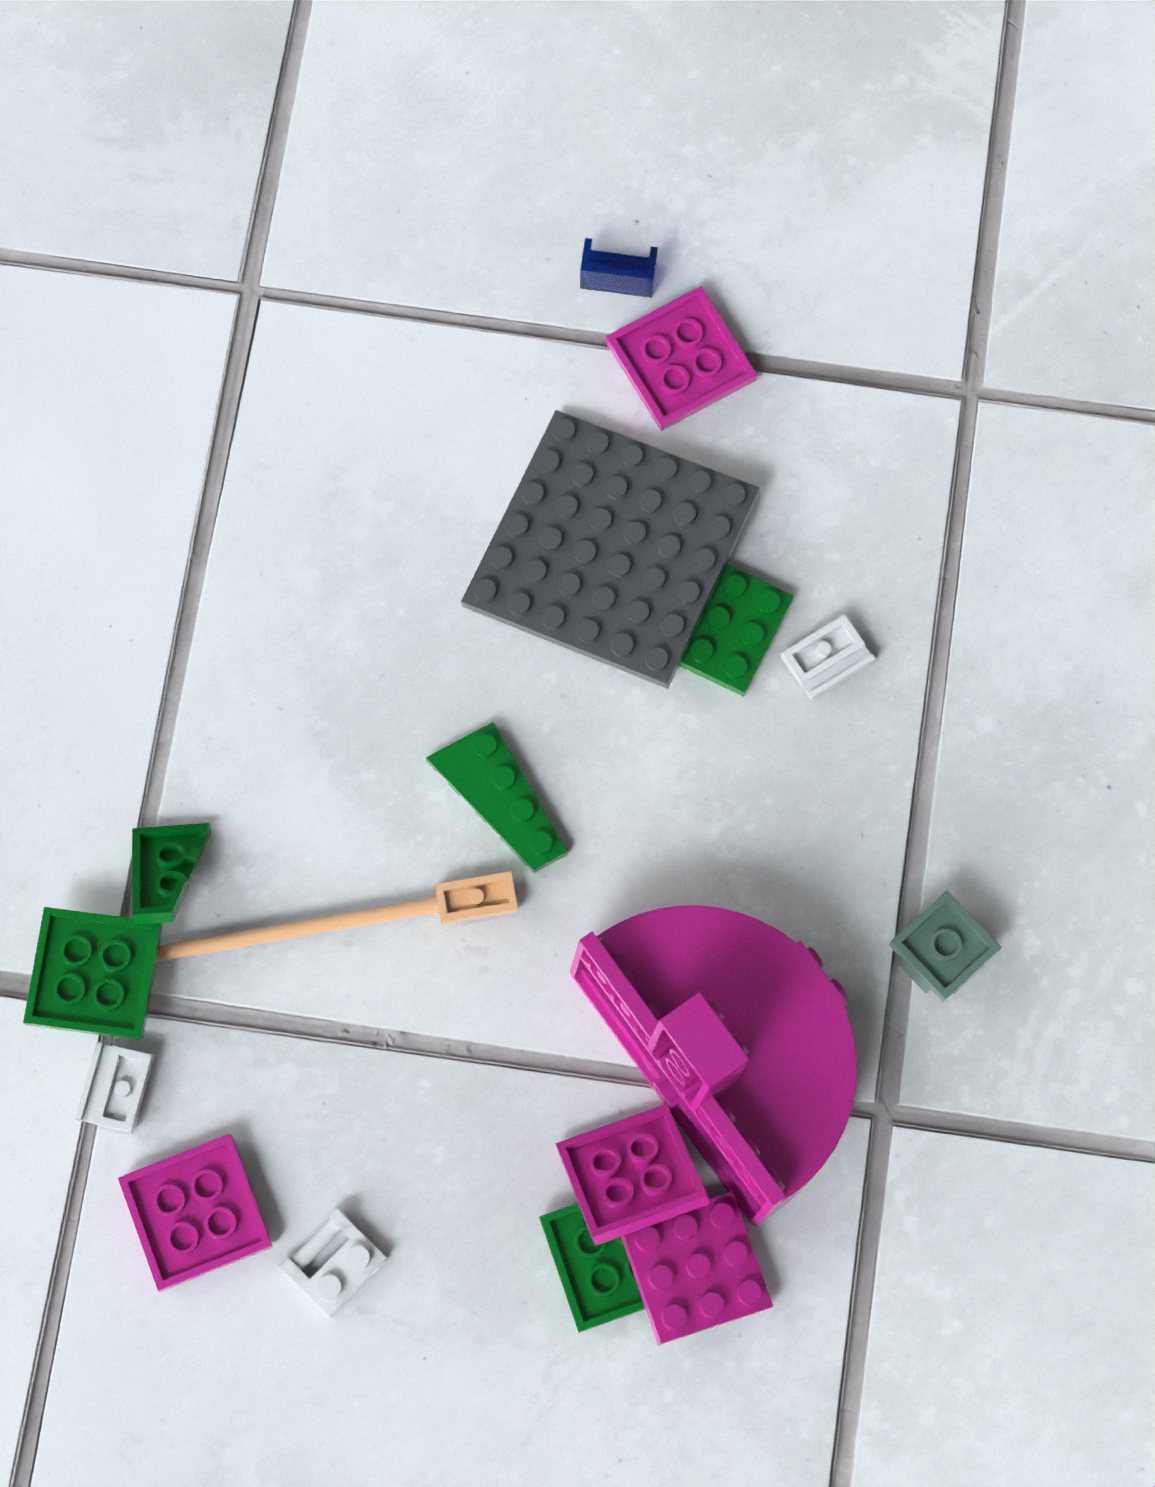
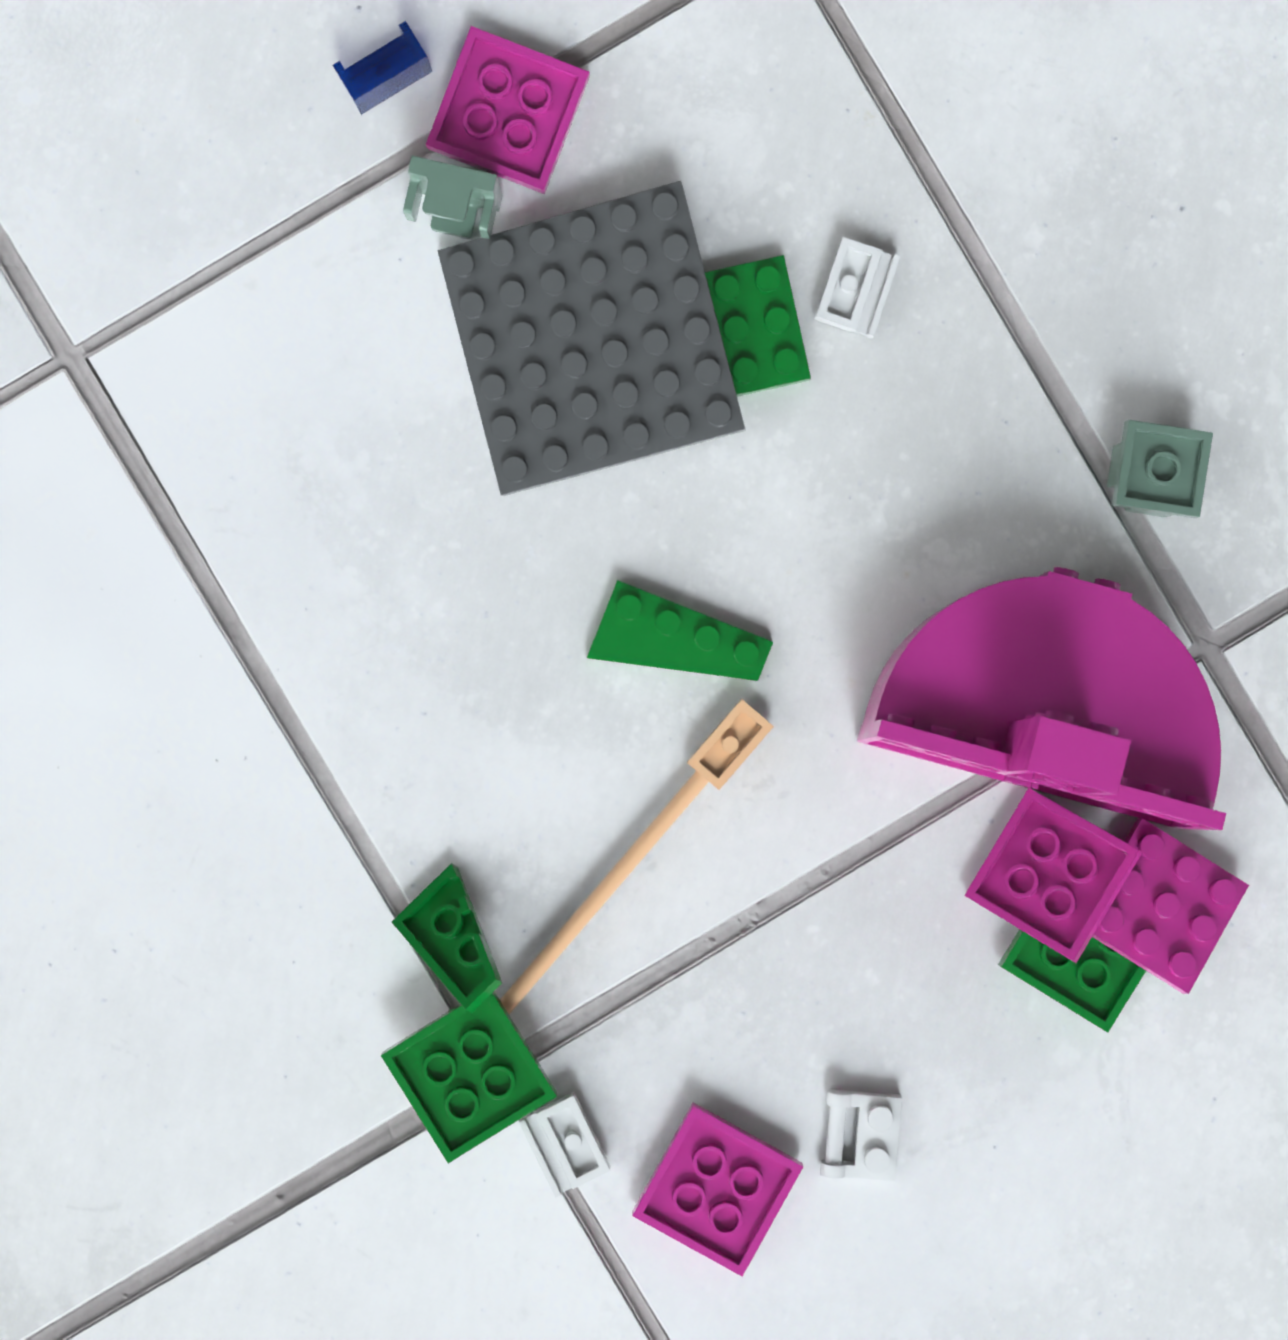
camera: 30 degrees left, 15 degrees up
none -> sand green panel [403,155,503,239]

